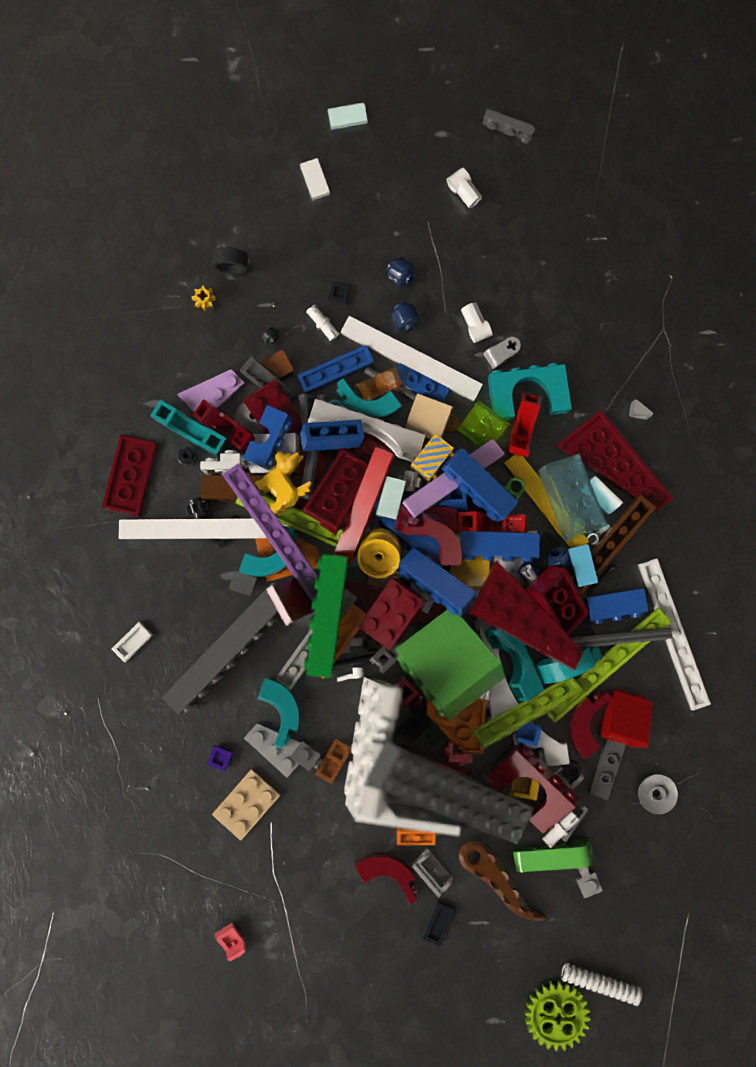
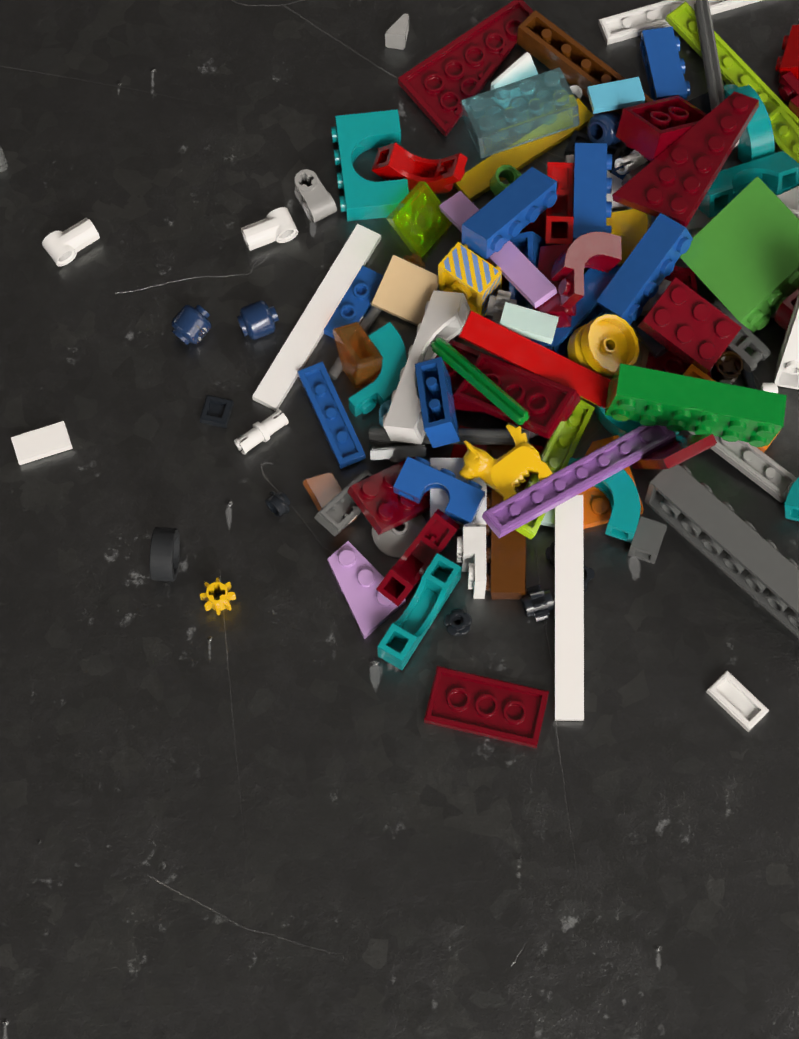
camera: 85 degrees left, 15 degrees down
none -> green axle [431,337,529,425]

